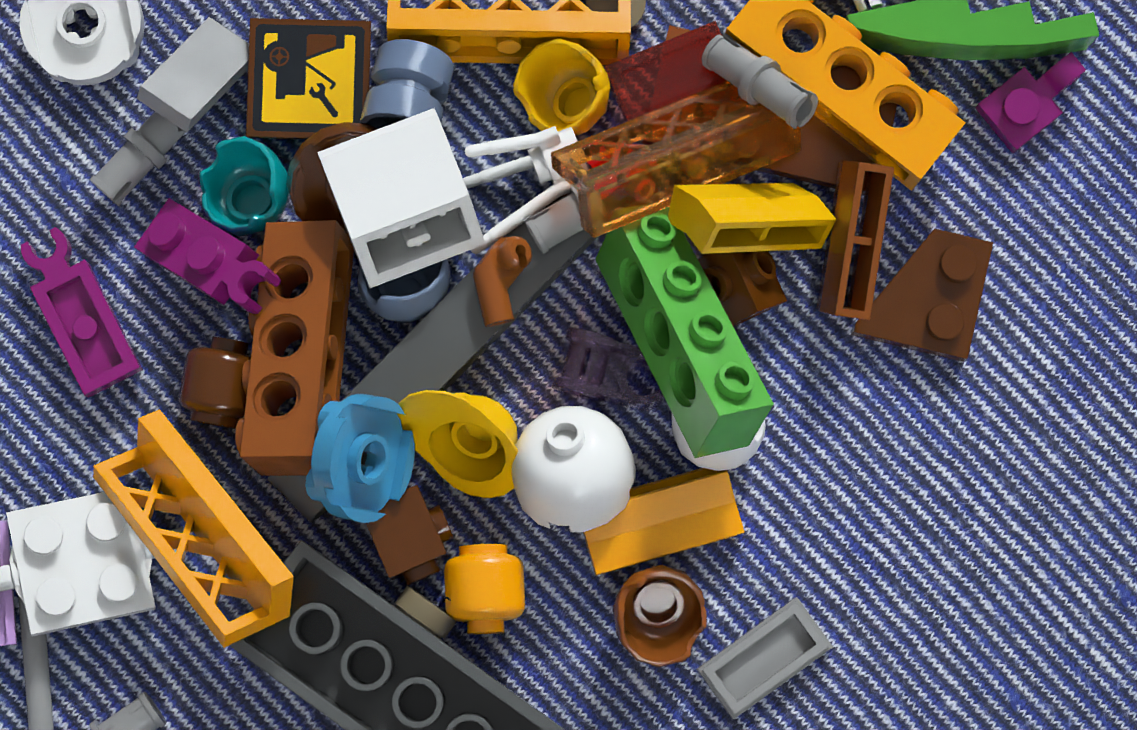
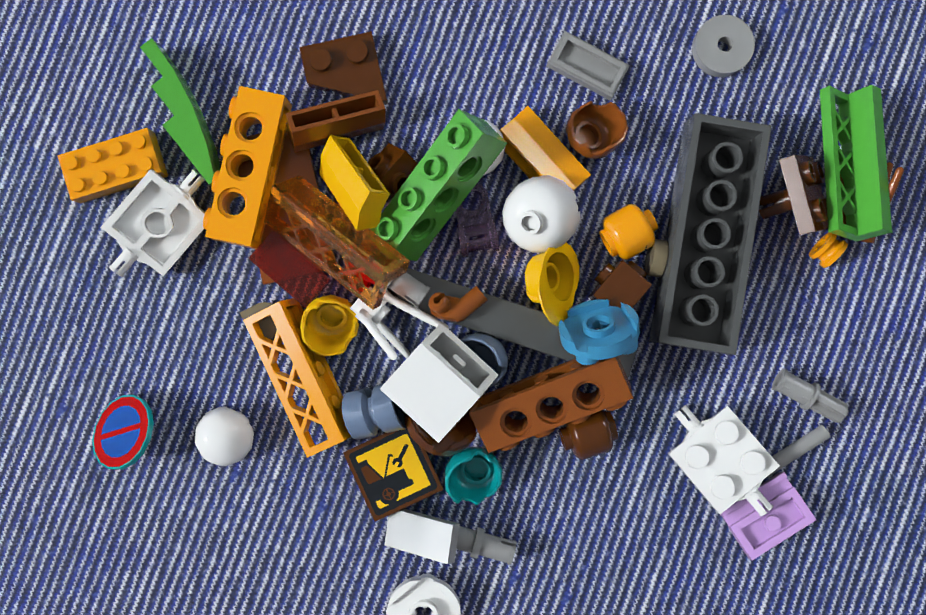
camera: 110 degrees left, 5 degrees up
magenta plate [21,227,143,398] -> none
light orange fence [93,409,294,648] -> none
magenta plate [134,198,281,314] -> none
light grey pin [702,33,818,129] -> none
magenta plate [975,52,1086,154] -> none

